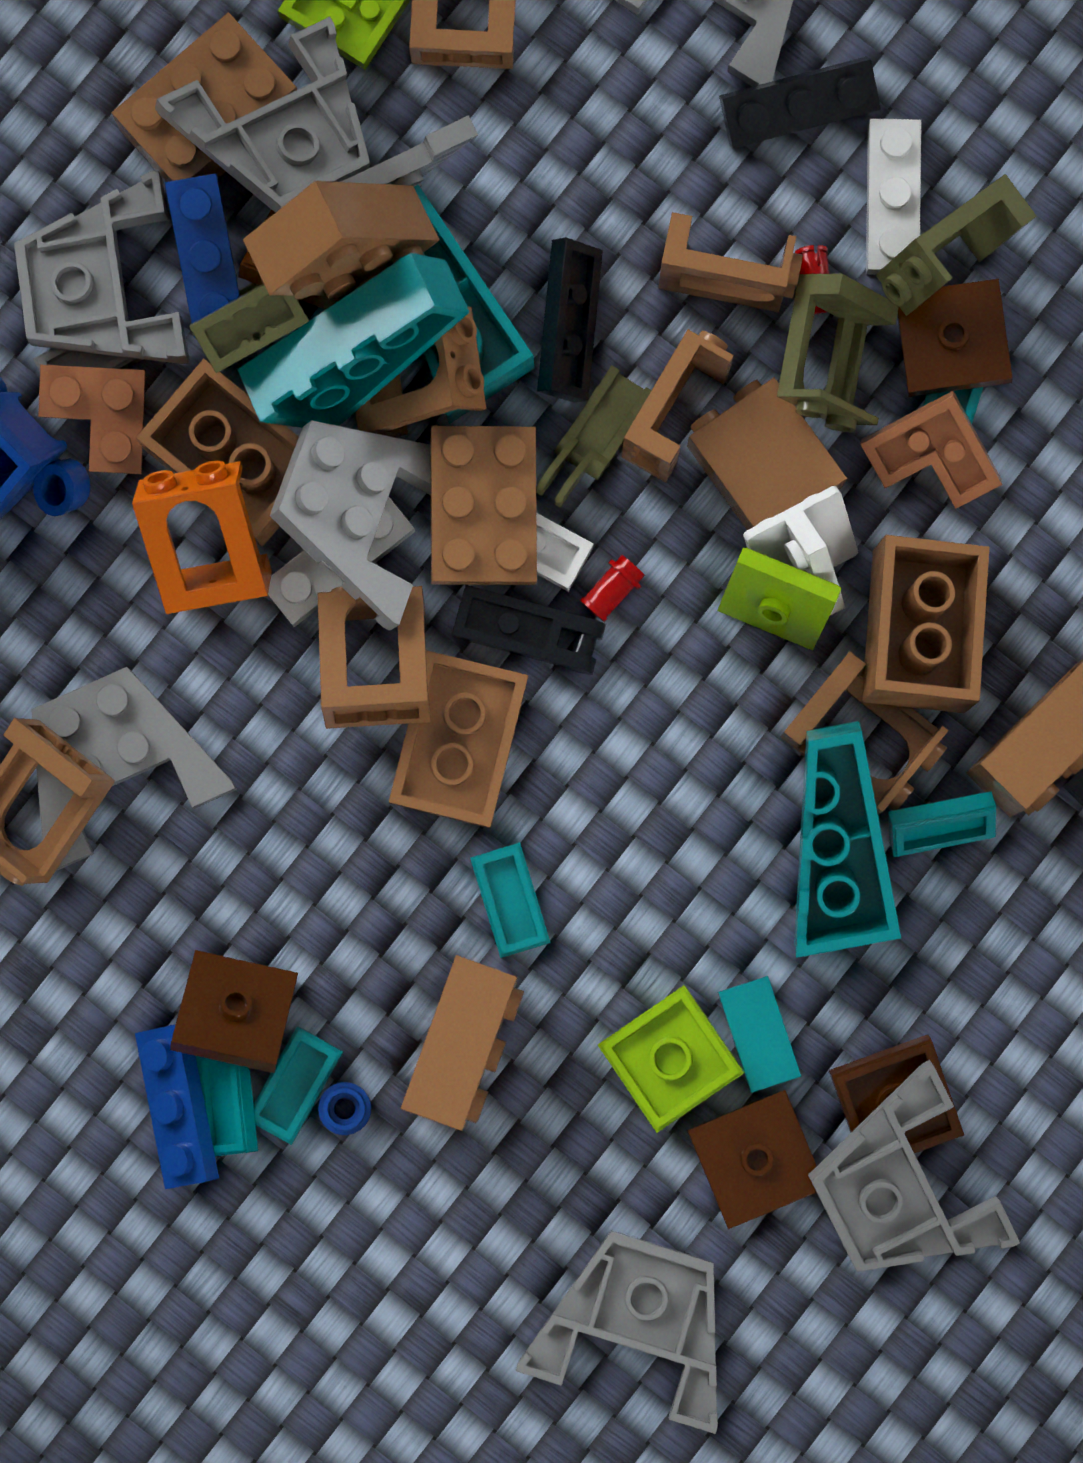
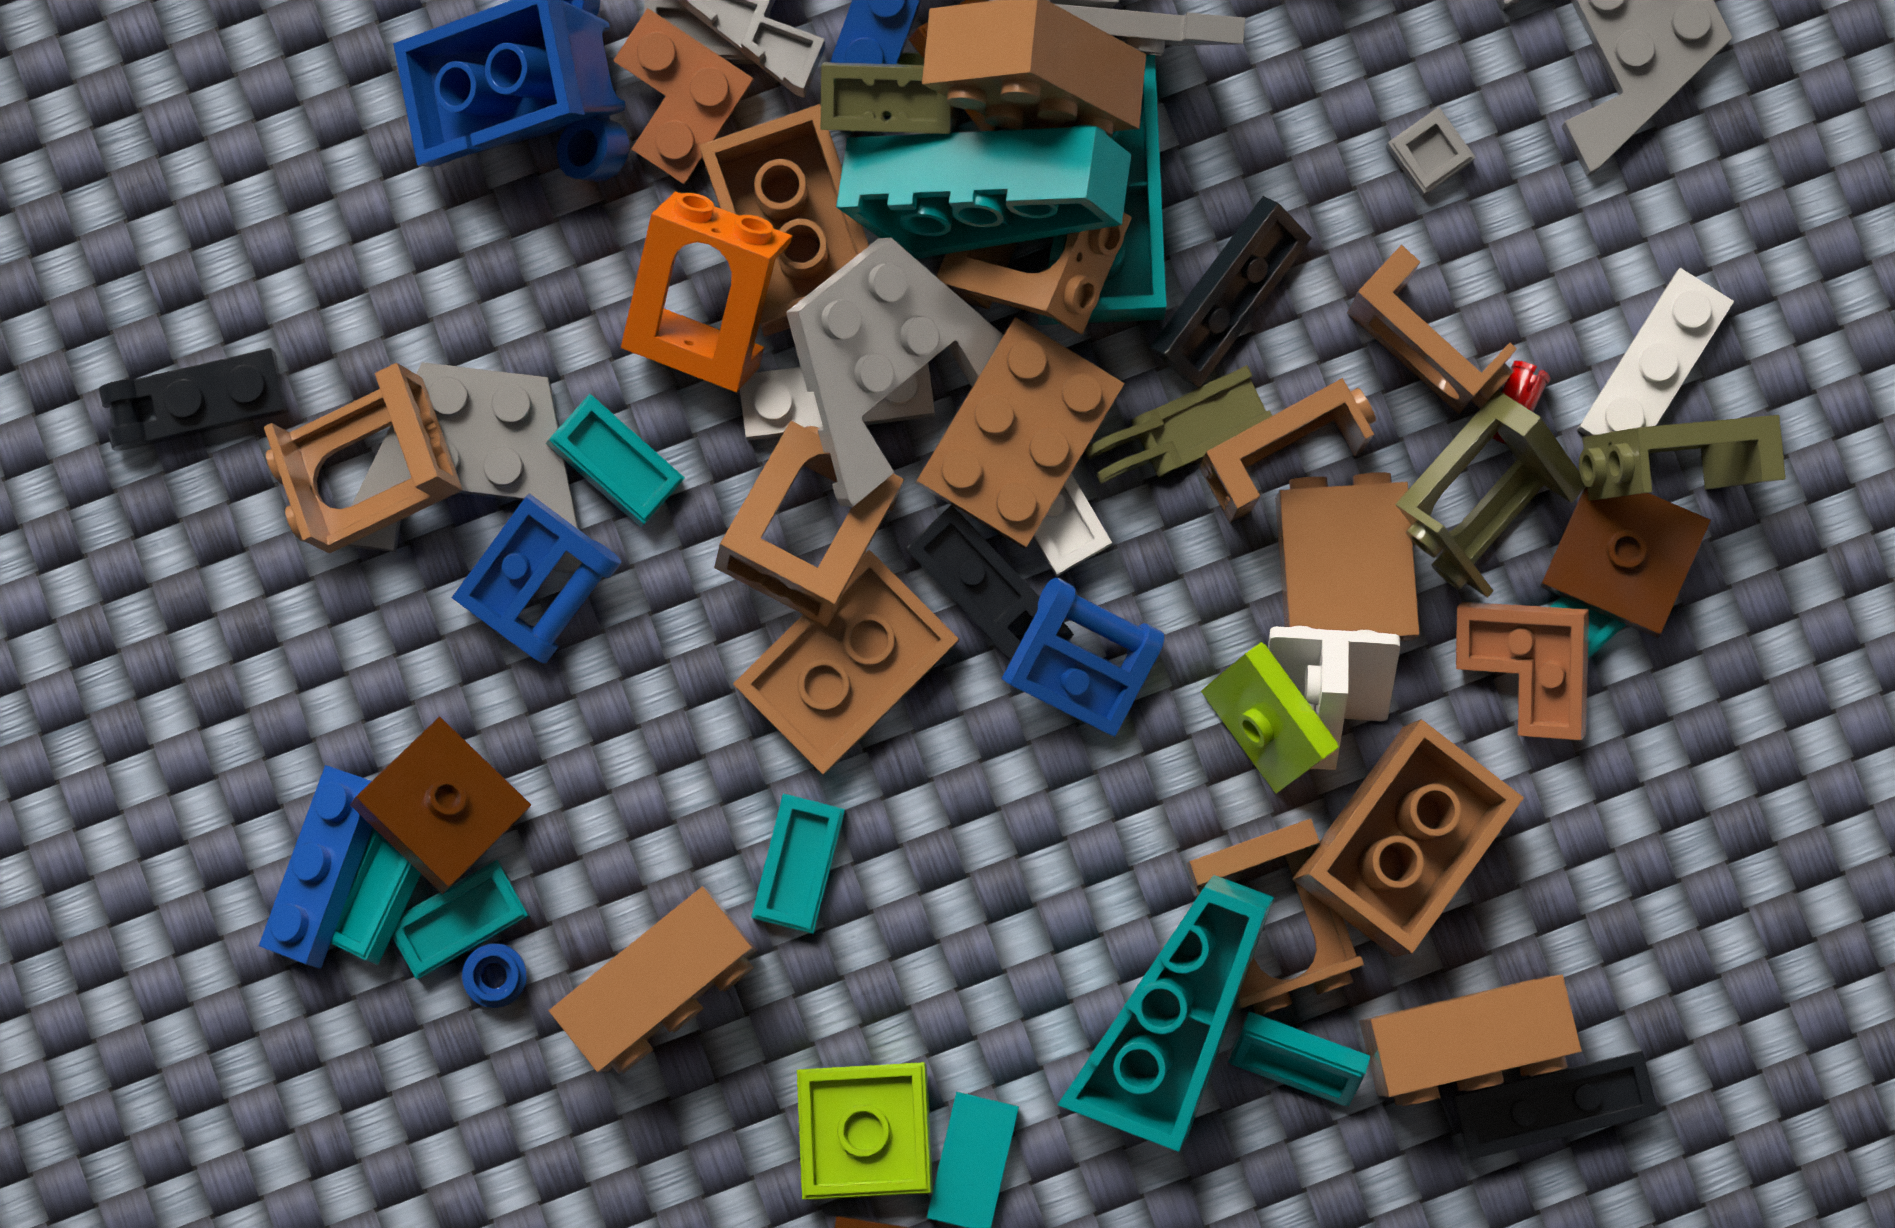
camera: 30 degrees right, 0 degrees up
red pin [580,555,645,622] -> none
black plate [719,56,881,149] -> none
none -> blue plate [451,493,621,663]
none -> teal tile [545,394,685,528]
none -> blue plate [1001,578,1164,737]
none -> light grey tile [1386,107,1476,197]

